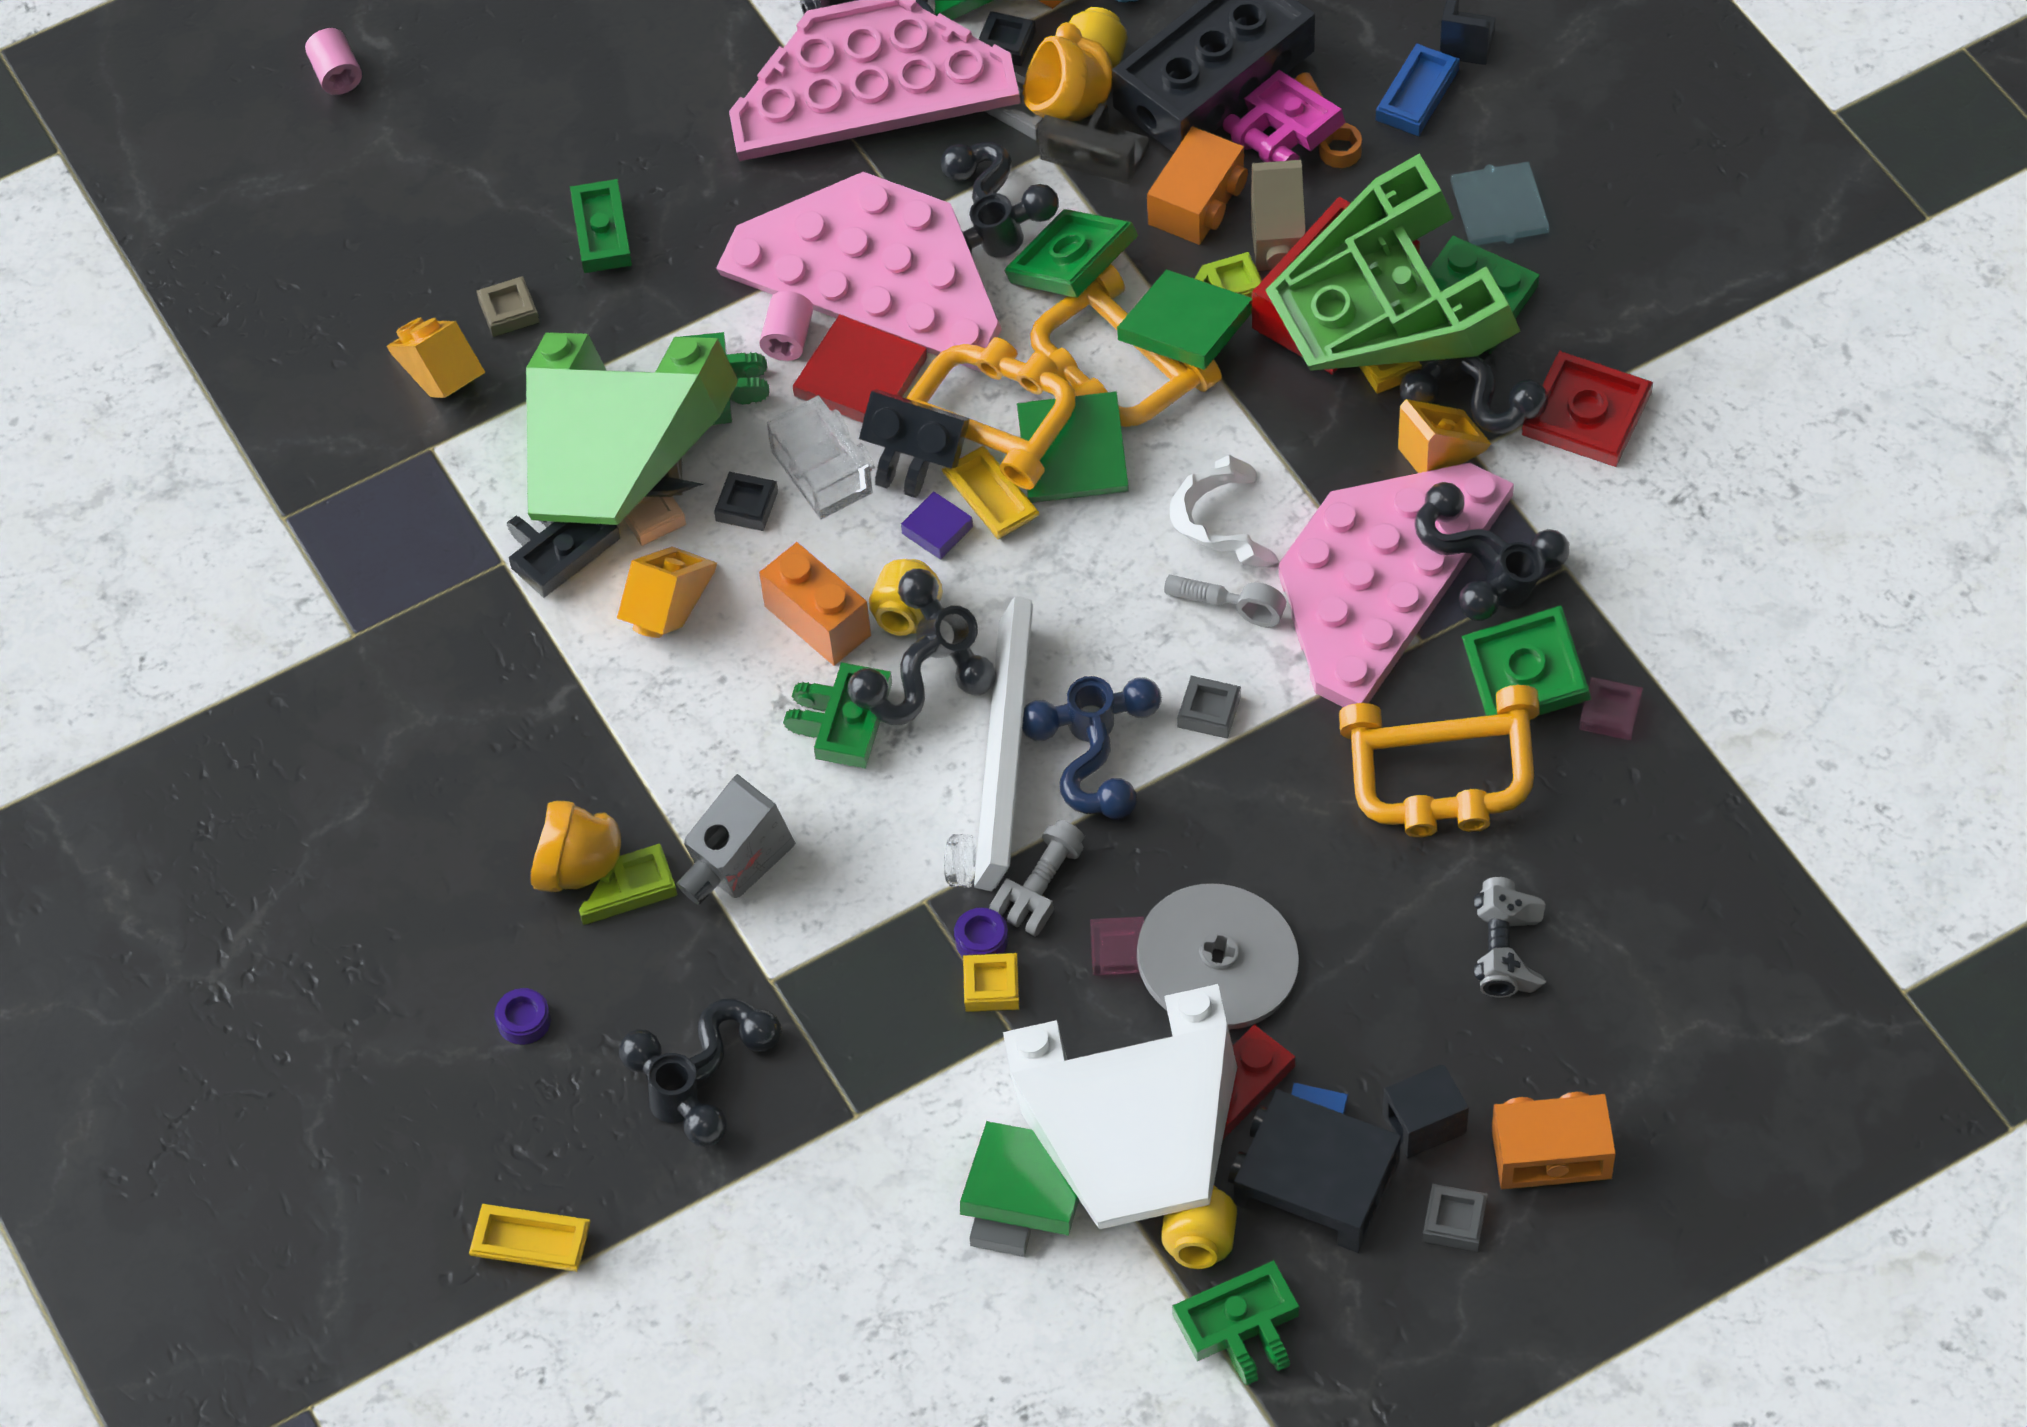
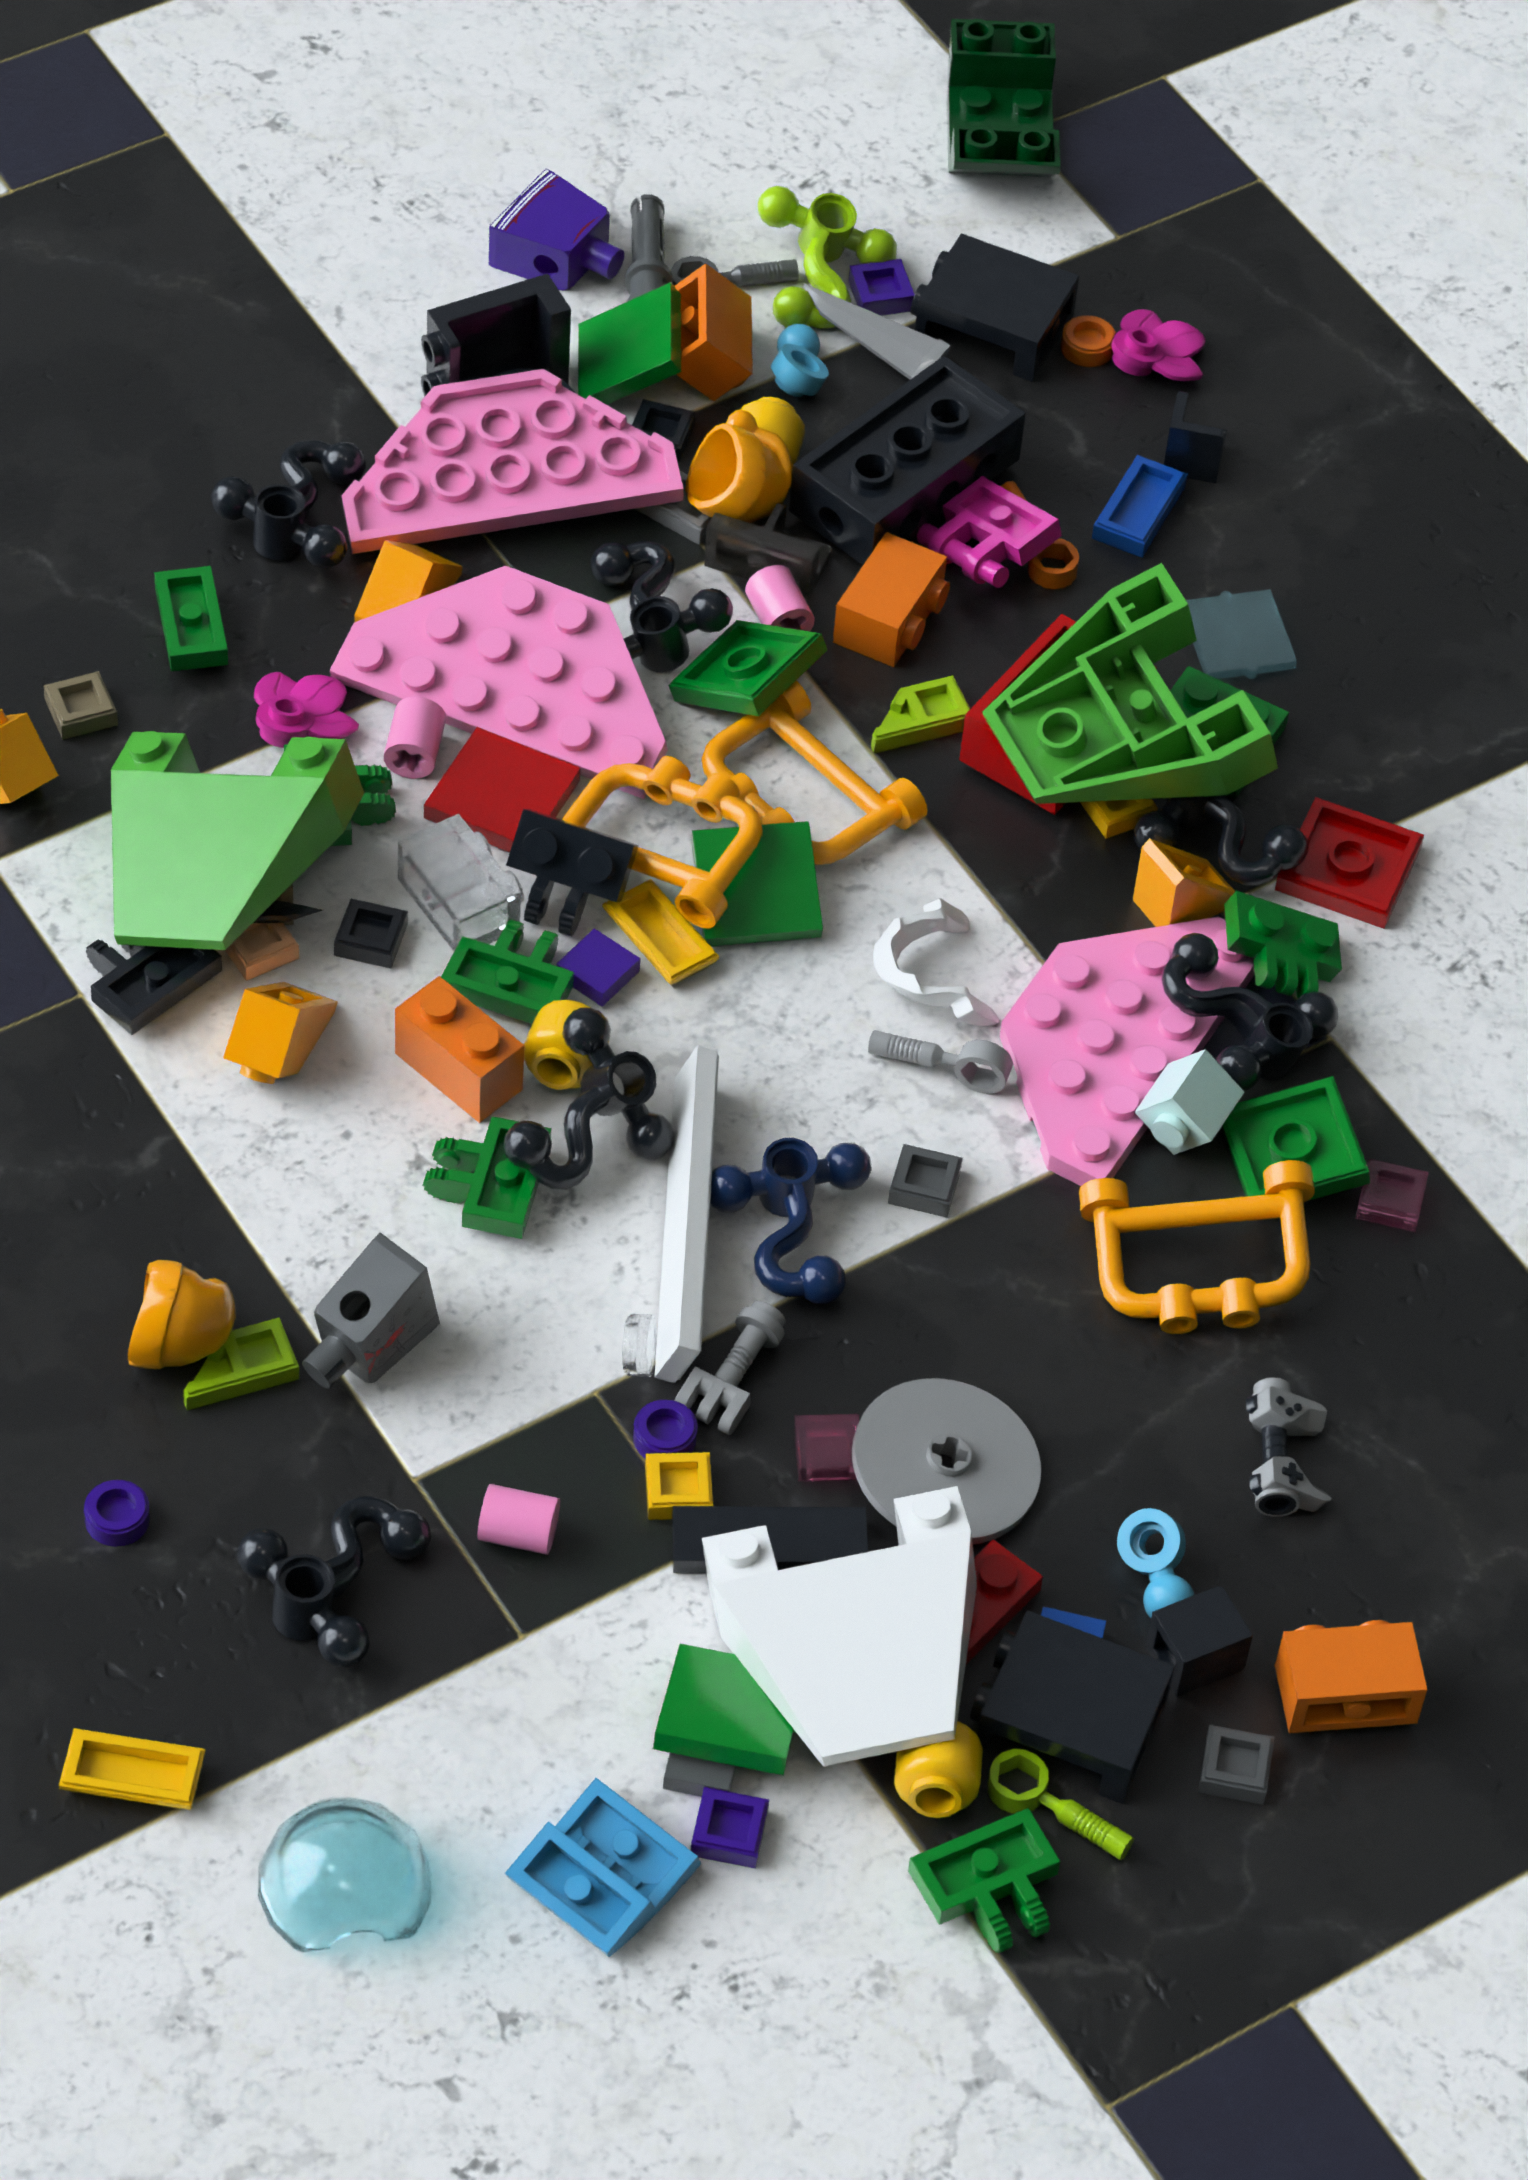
camera: 10 degrees left, 5 degrees down
green tile [1117,269,1252,370] -> none
dark tan slope [1251,160,1305,271] -> none
none -> black piece [211,439,366,569]
none -> dark pink plate [254,672,359,748]
none -> clear light blue cylinder [258,1796,431,1952]
none -> light orange slope [355,540,462,622]
none -> green hinge [441,919,574,1024]
none -> bright pink piece [477,1484,560,1555]
none -> dark azure slope [505,1778,701,1957]
none -> black tile [672,1506,868,1573]
none -> dark purple tile [690,1787,770,1869]
none -> bright pink piece [745,565,815,631]
none -> lime piece [987,1749,1134,1860]
none -> medium azure plate [1117,1508,1194,1618]
none -> light aqua brick [1135,1049,1244,1155]
none -> green hinge [1224,890,1342,998]

